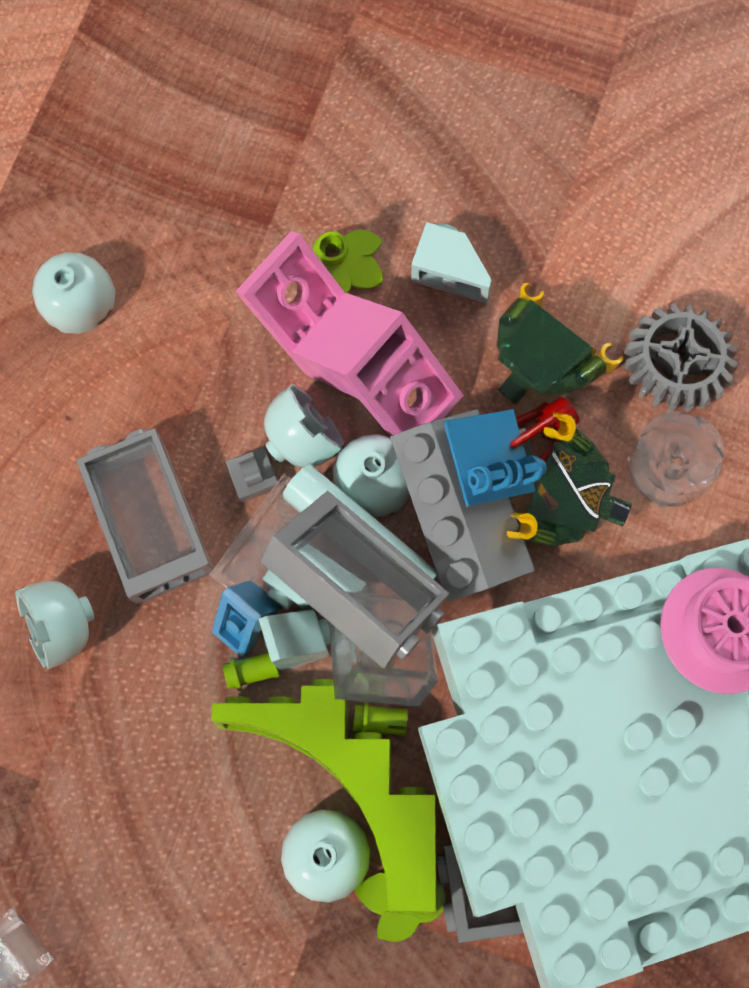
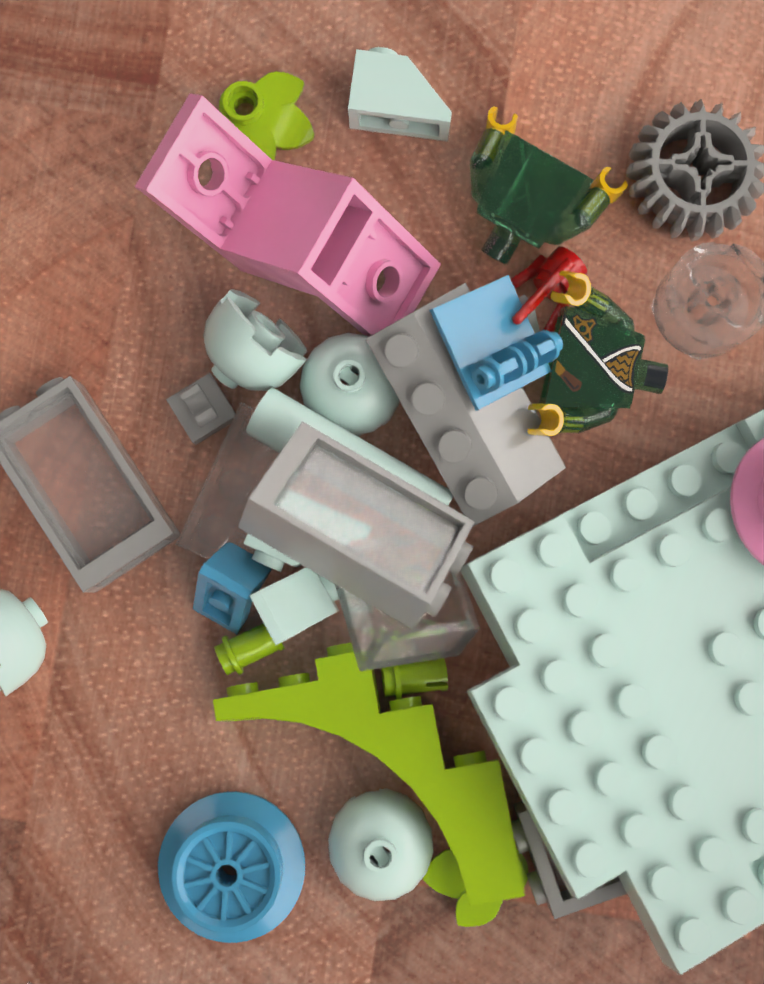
camera: 15 degrees left, 10 degrees up
none -> dark azure piece [158,791,305,943]

